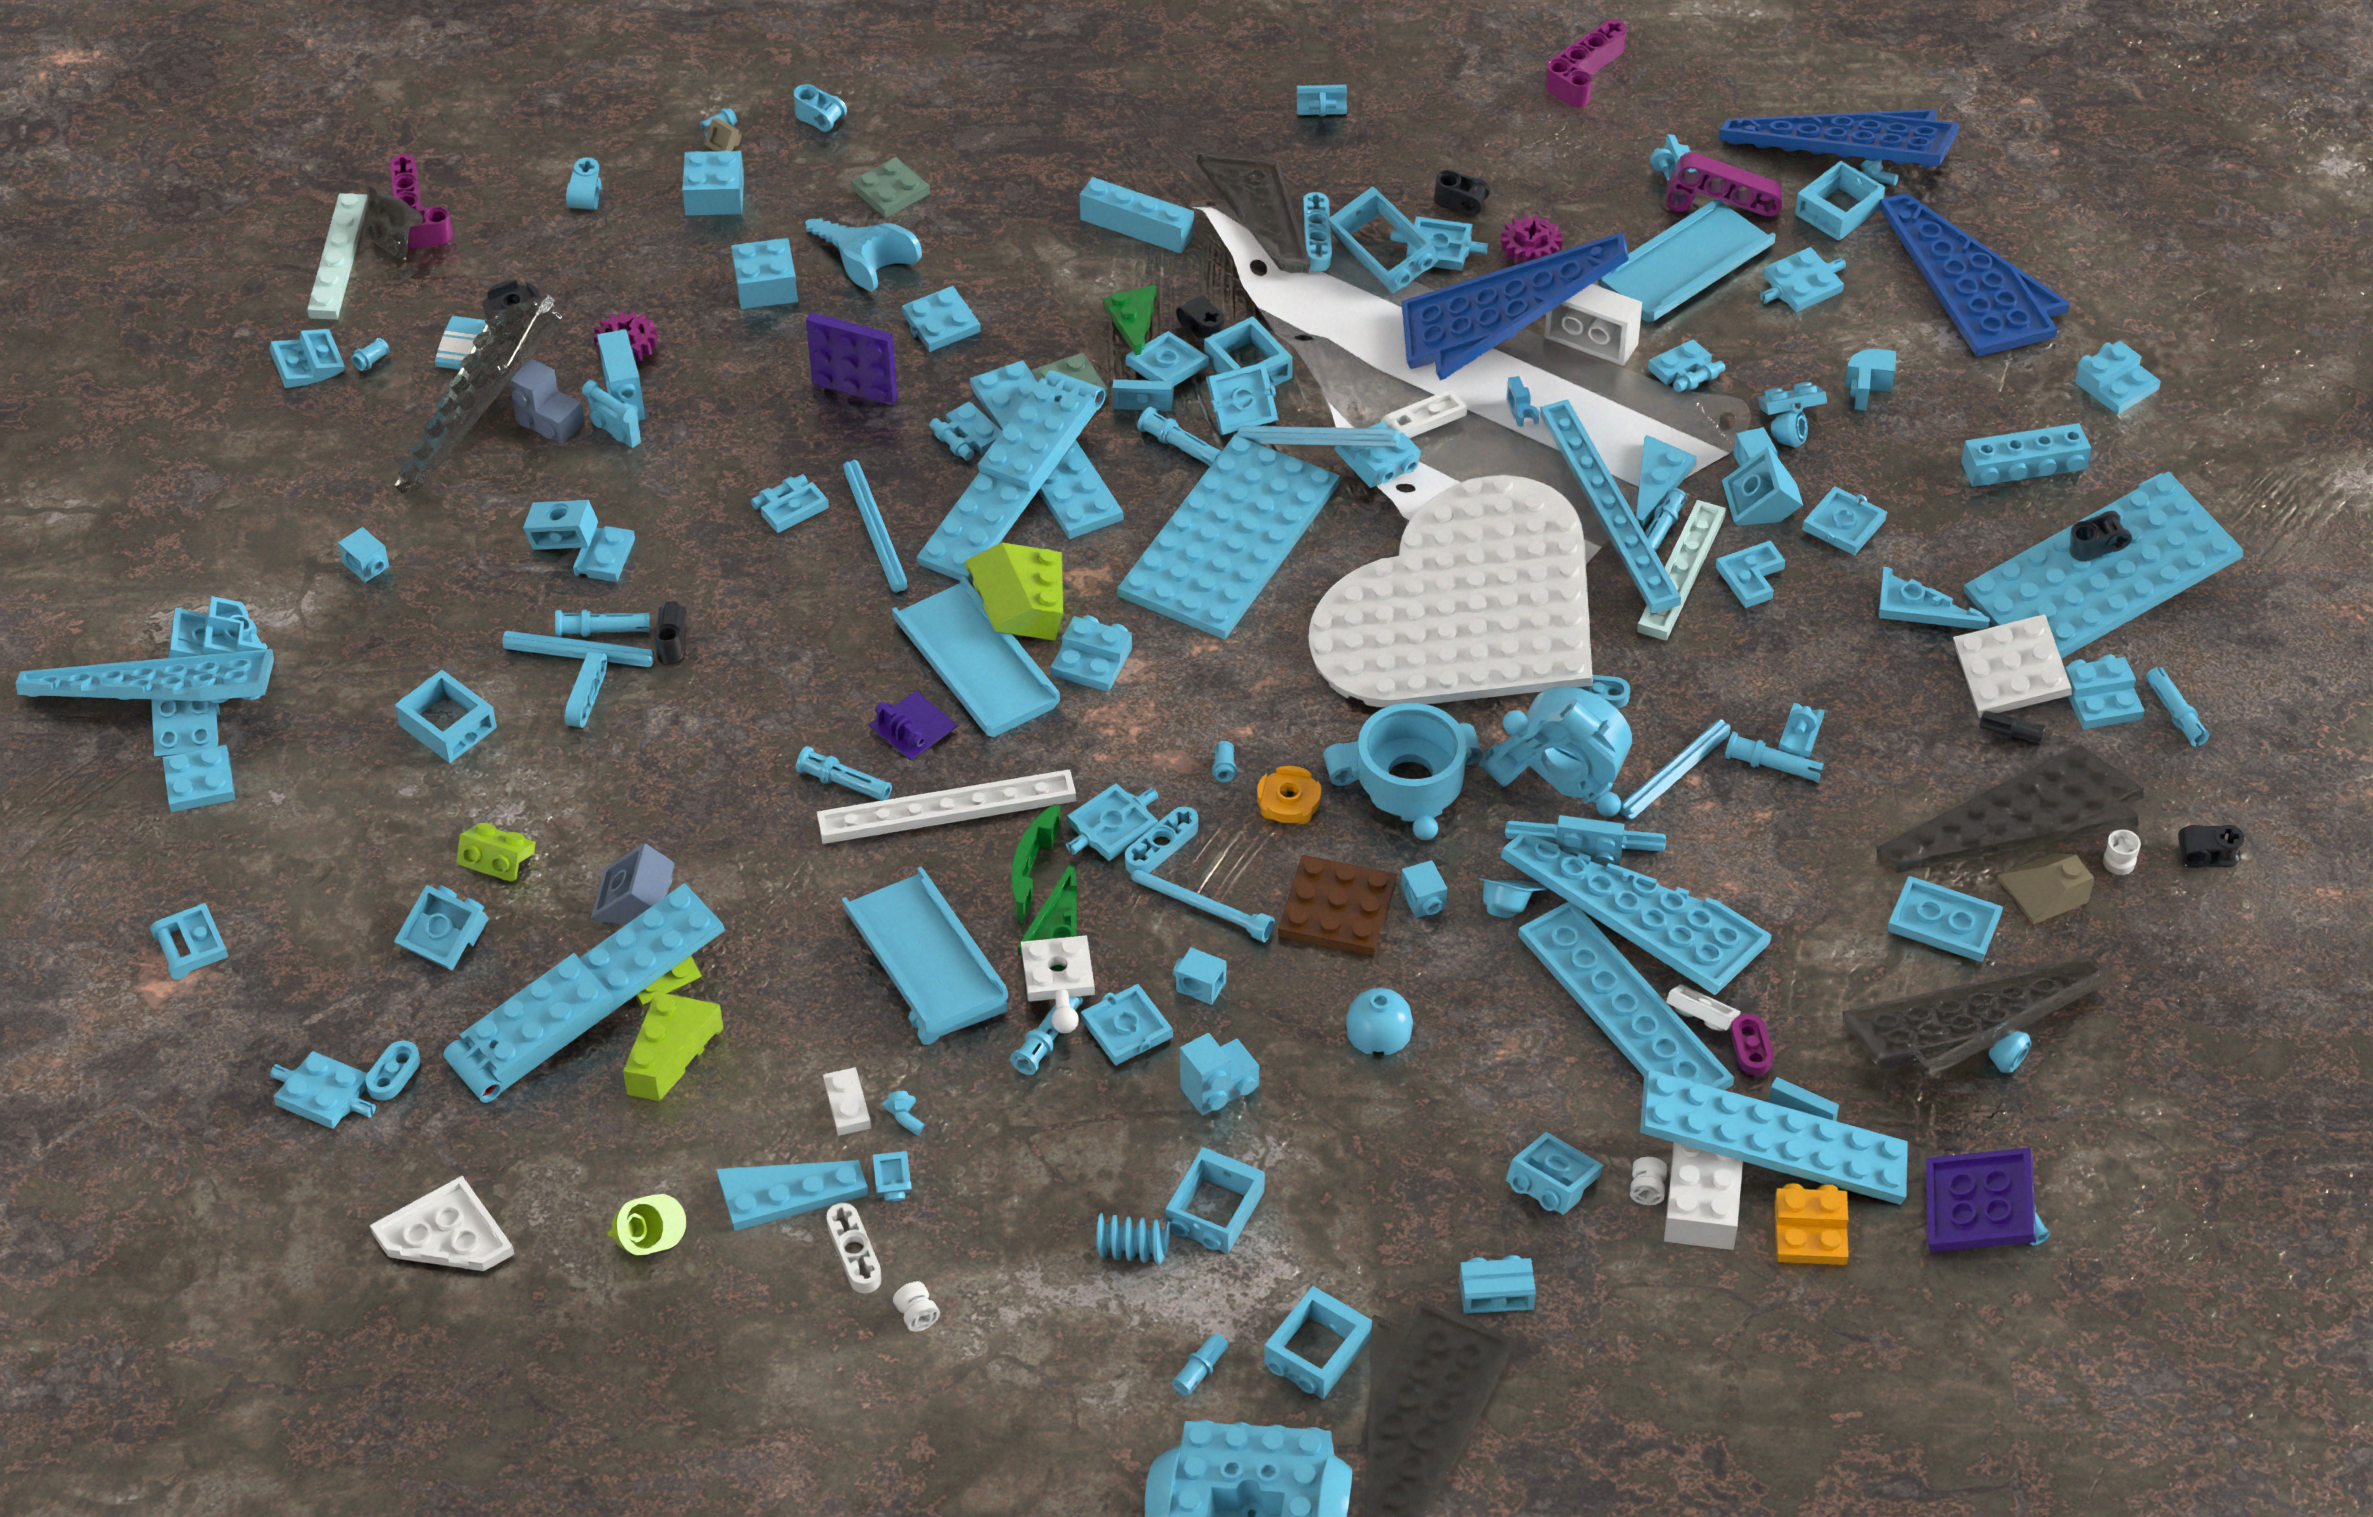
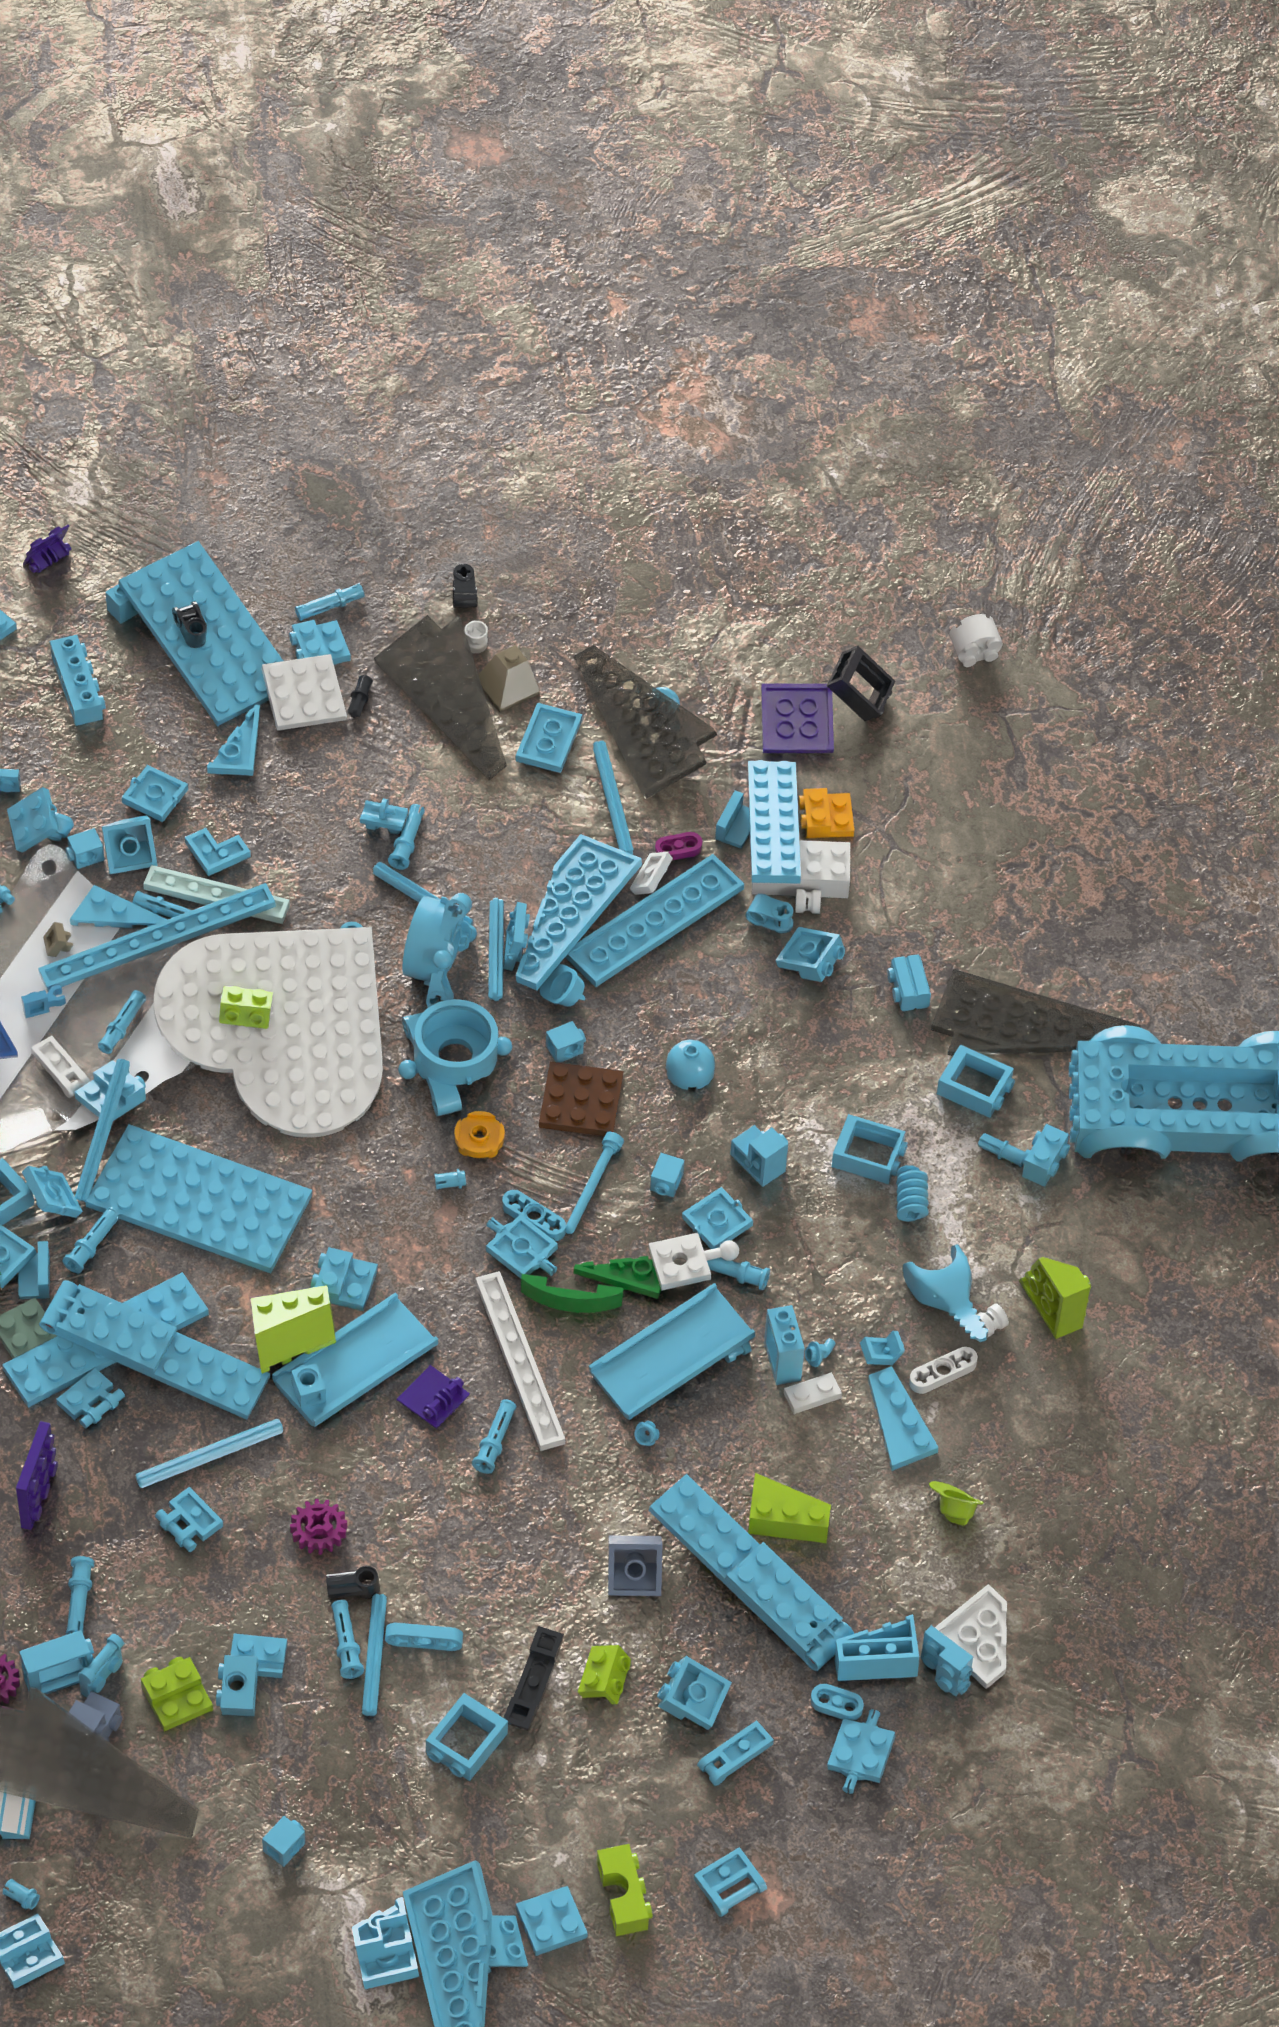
camera: 100 degrees left, 5 degrees up
none -> dark purple hinge [23,525,71,573]
none -> dark tan tile [43,922,74,957]
none -> medium azure pin [66,1556,95,1635]
none -> medium azure pin [98,990,146,1054]
none -> lime plate [141,1657,213,1732]
none -> lime bracket [219,986,273,1029]
none -> magenta gear [290,1498,348,1555]
none -> medium azure brick [291,1363,326,1409]
none -> black slope [504,1626,564,1731]
none -> medium azure axle [593,741,633,855]
none -> lime arch [596,1844,653,1936]
none -> medium azure plate [634,1421,660,1446]
none -> medium azure plate [697,1720,774,1786]
none -> medium azure piece [746,893,793,934]
none -> medium azure window [764,1305,805,1385]
none -> black window [827,645,895,721]
none -> medium azure wedge [835,1614,919,1681]
none -> medium azure animal [903,1244,988,1342]
none -> medium azure plate [921,1625,973,1697]
none -> white brick [949,614,1003,667]
none -> lime wedge [1019,1257,1091,1339]
none -> medium azure brick [1021,1124,1070,1187]

